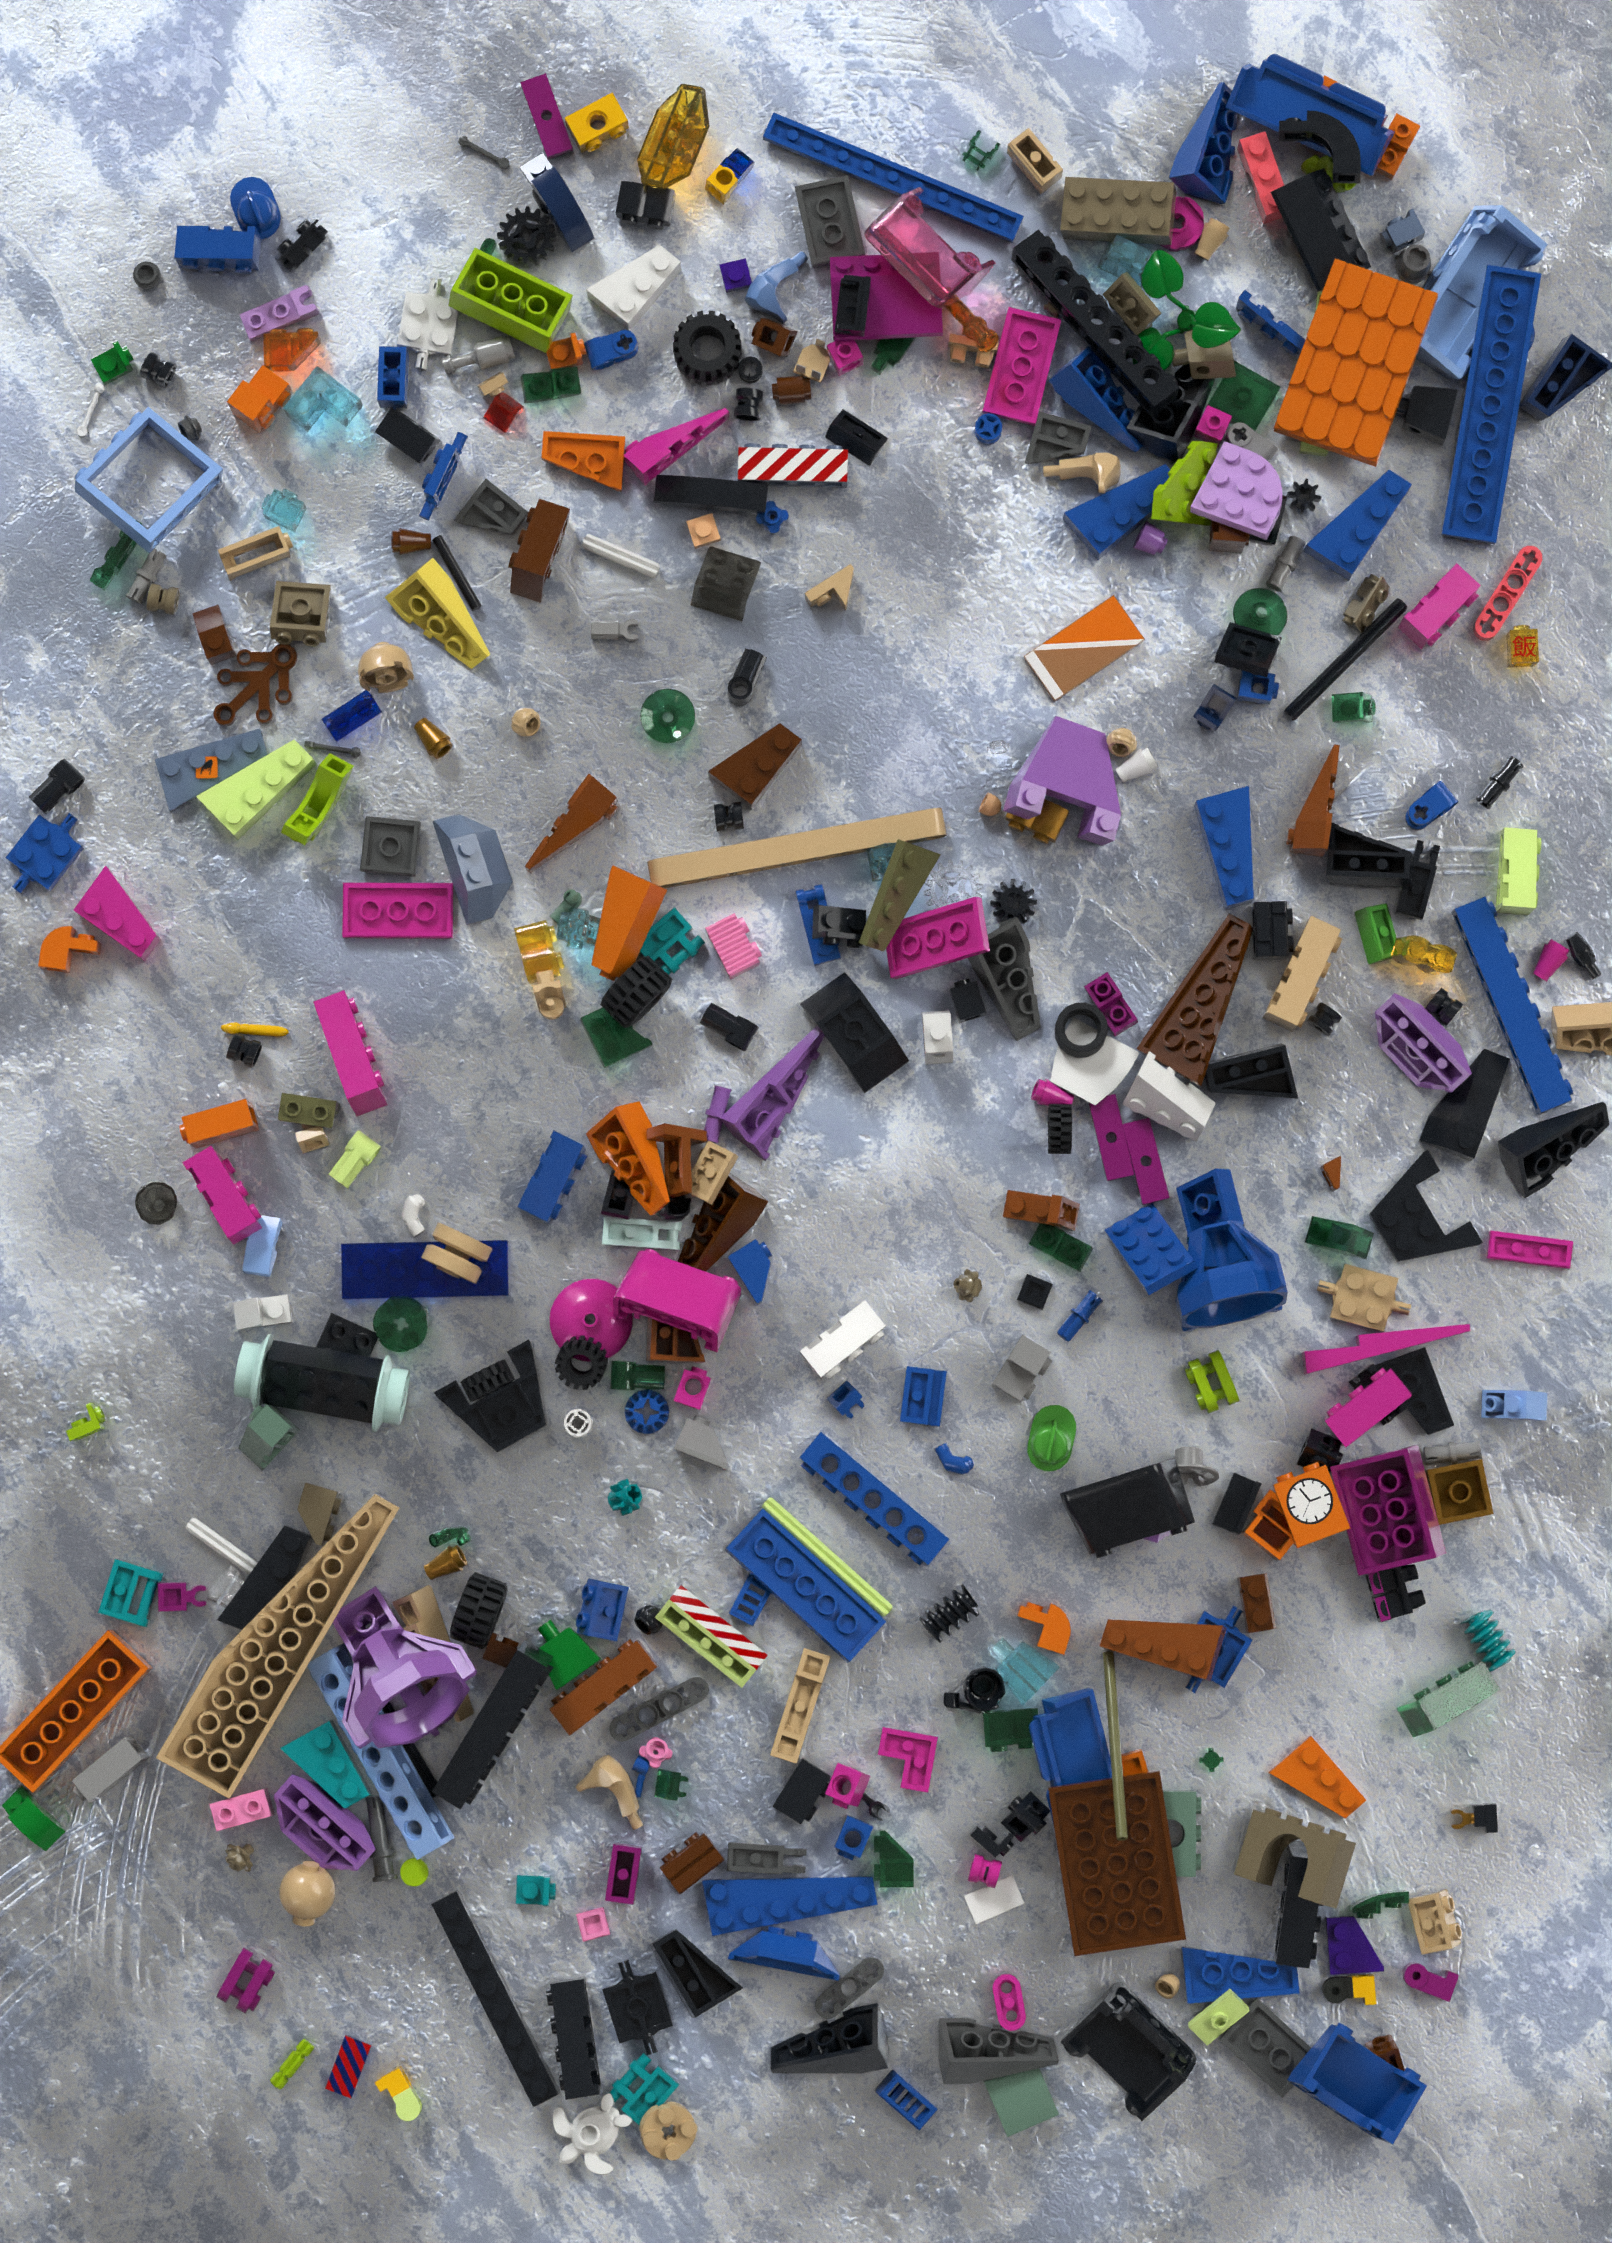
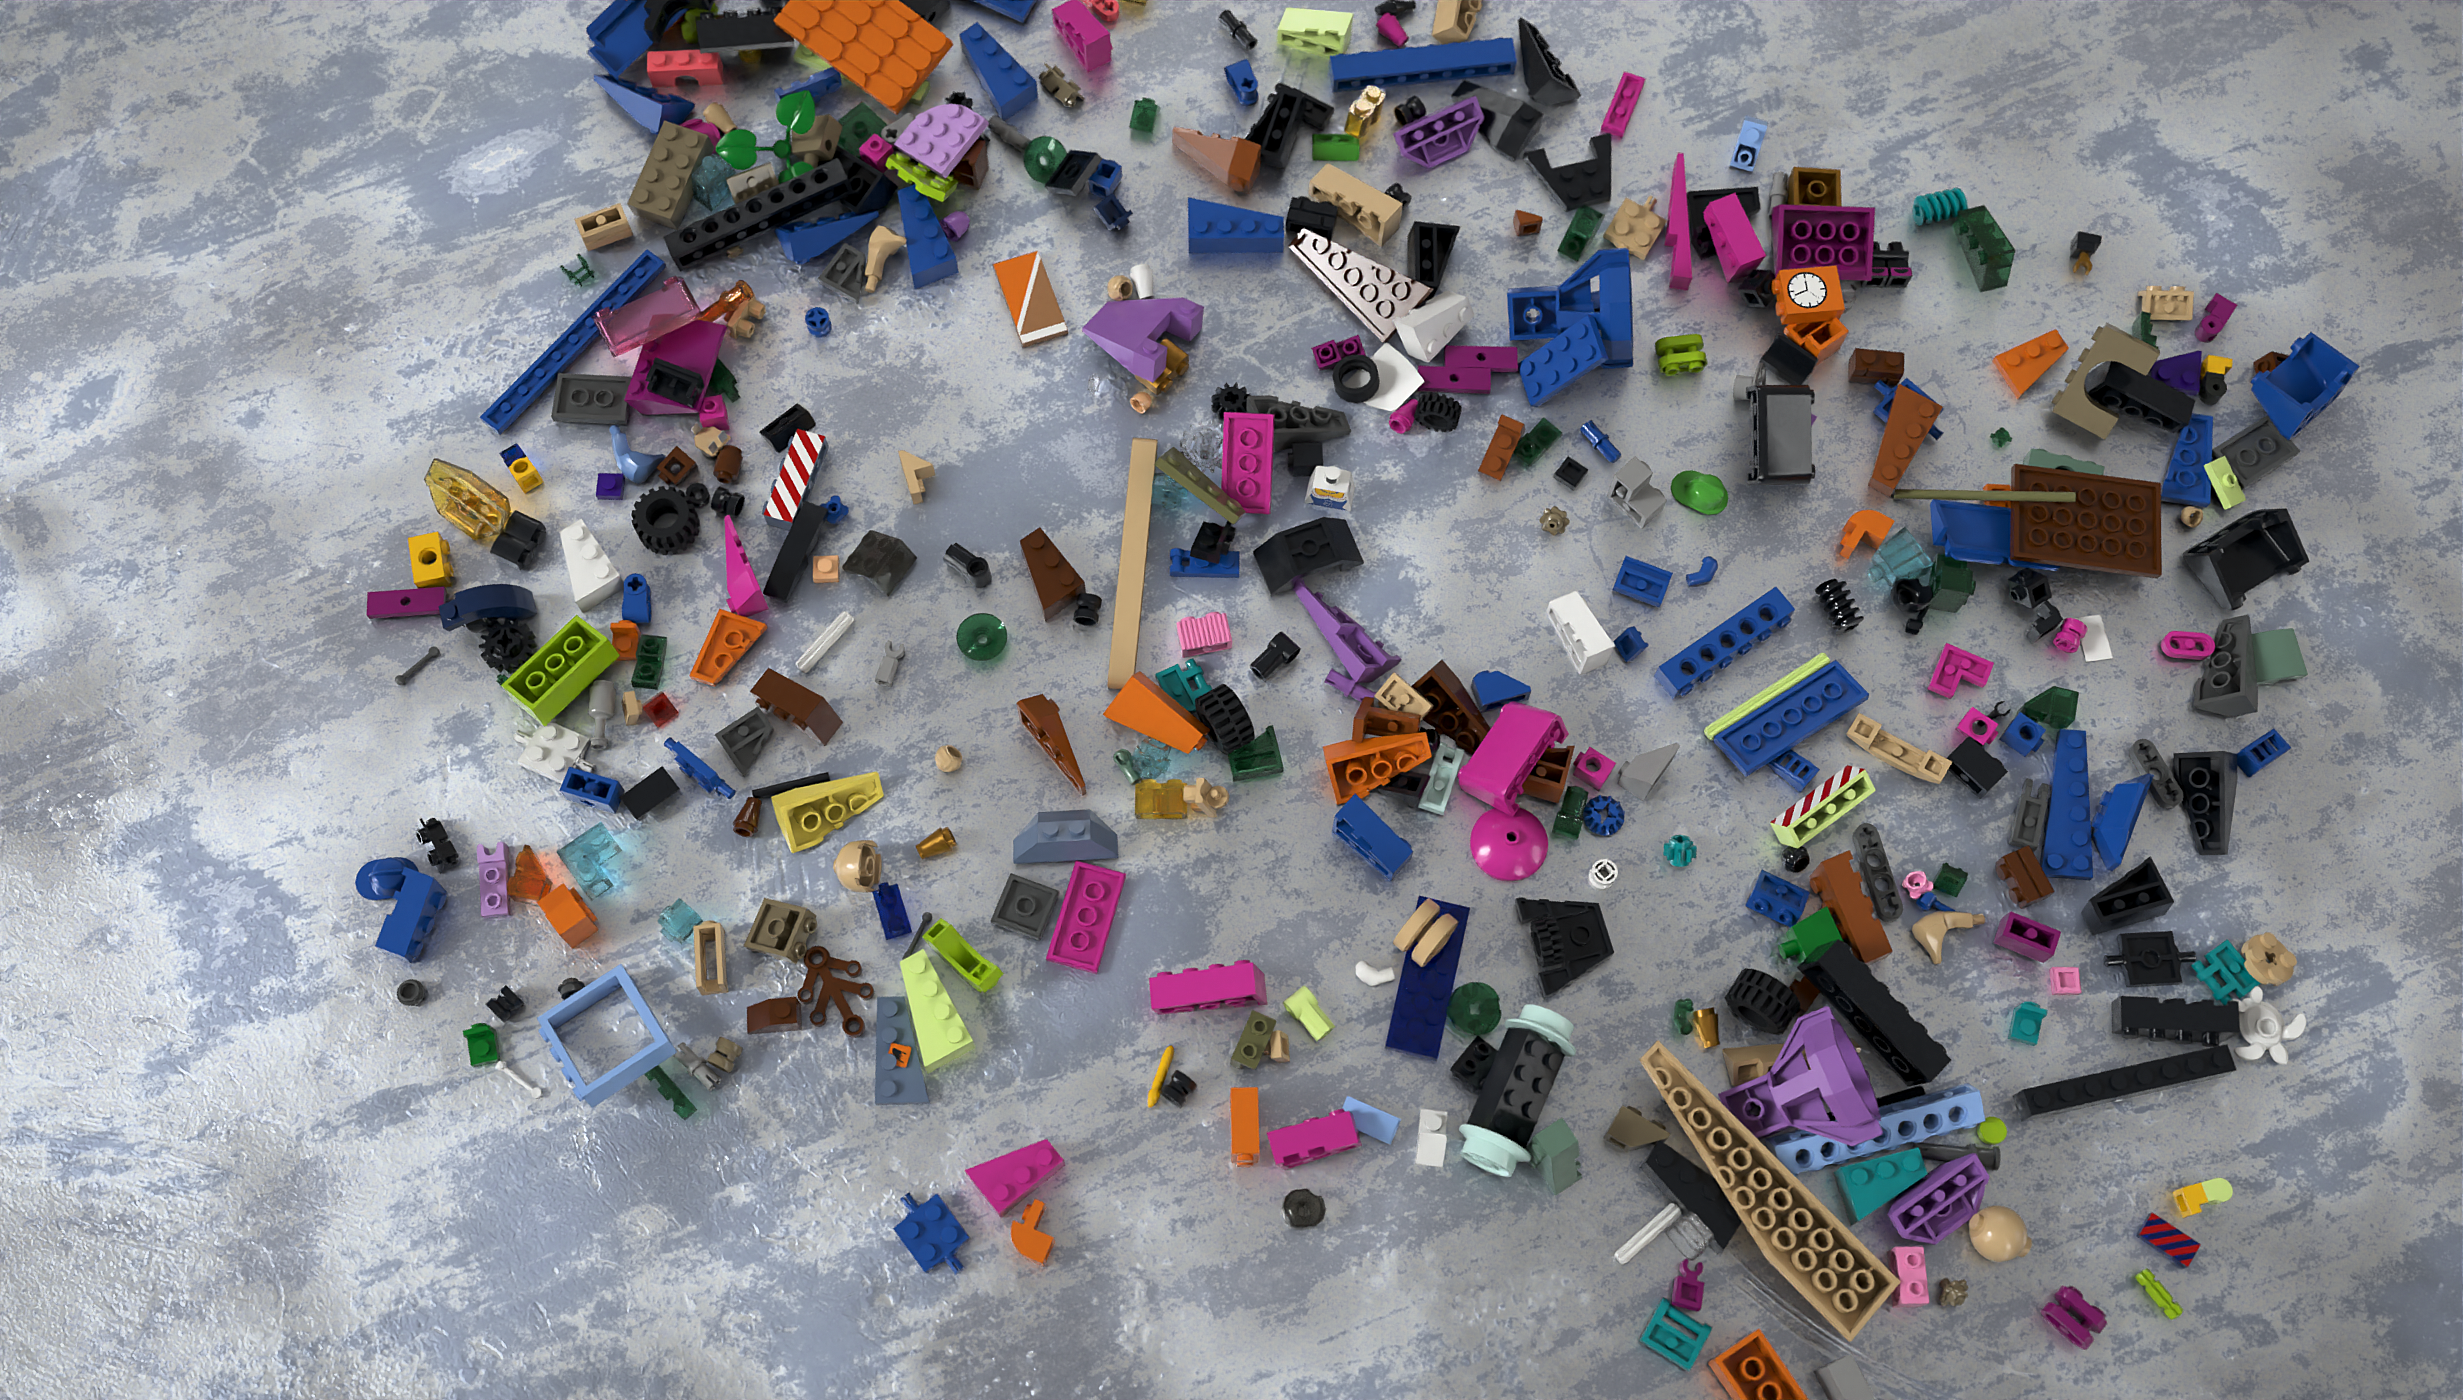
camera: 80 degrees left, 15 degrees down
black piece [29,759,85,814] -> none
lime bracket [66,1402,106,1442] -> none
black tyre [555,1335,608,1390] -> none
dark pink plate [982,307,1061,426] -> none
black axle [1284,598,1407,721] -> none

